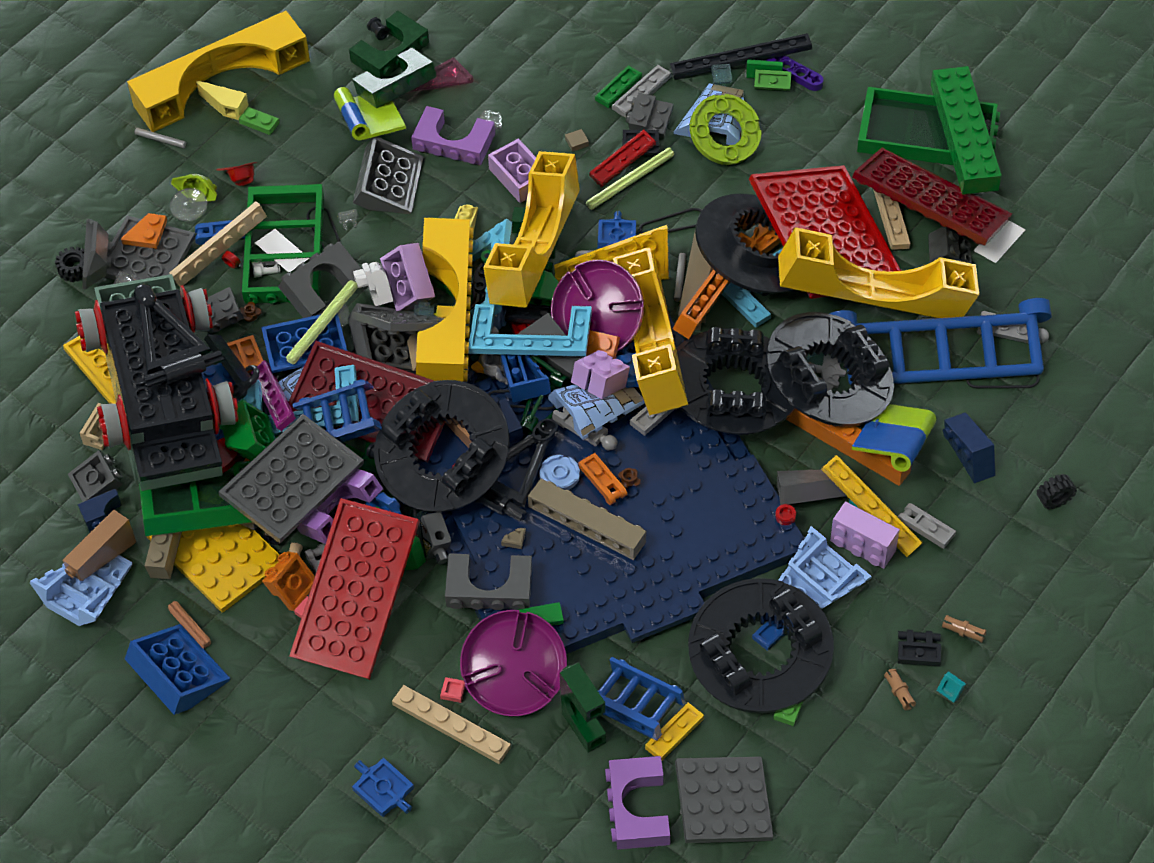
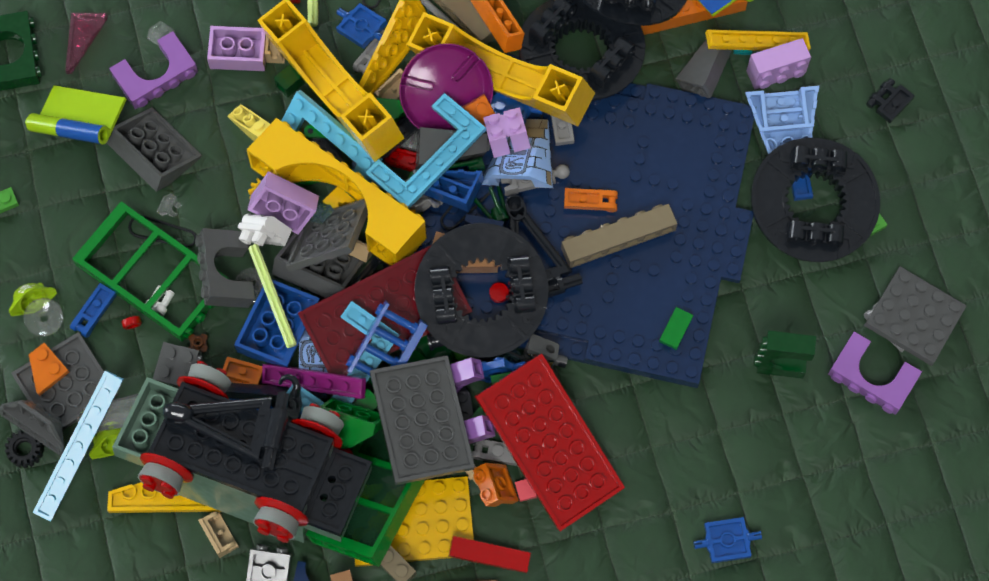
camera: 55 degrees left, 15 degrees up
tan plate [169,202,267,286] -> none
red piece [216,162,257,186] -> none
white sticker [255,229,309,272] -> none
dark green arch [352,48,437,108] -> none
tan plate [392,685,511,764] -> none
coral tile [440,677,466,703] -> none
dark grey arch [445,554,532,610] -> none
magenta piece [460,610,567,716] -> none
dark tan tile [501,528,526,549] -> none
light blue tile [539,455,580,490] -> none
blue fence [598,657,685,741] -> none
reddish brown plate [618,468,640,489] -> none
yellow plate [645,703,704,761] -> none
red tile [775,504,796,525] -> none
medium nougat pin [884,669,916,710] -> none
light grey plate [897,503,956,549] -> none
teal tile [936,672,966,703] -> none
medium nougat pin [942,615,987,643] -> none
none -> plate [33,370,124,522]
none -> red tile [448,536,531,573]

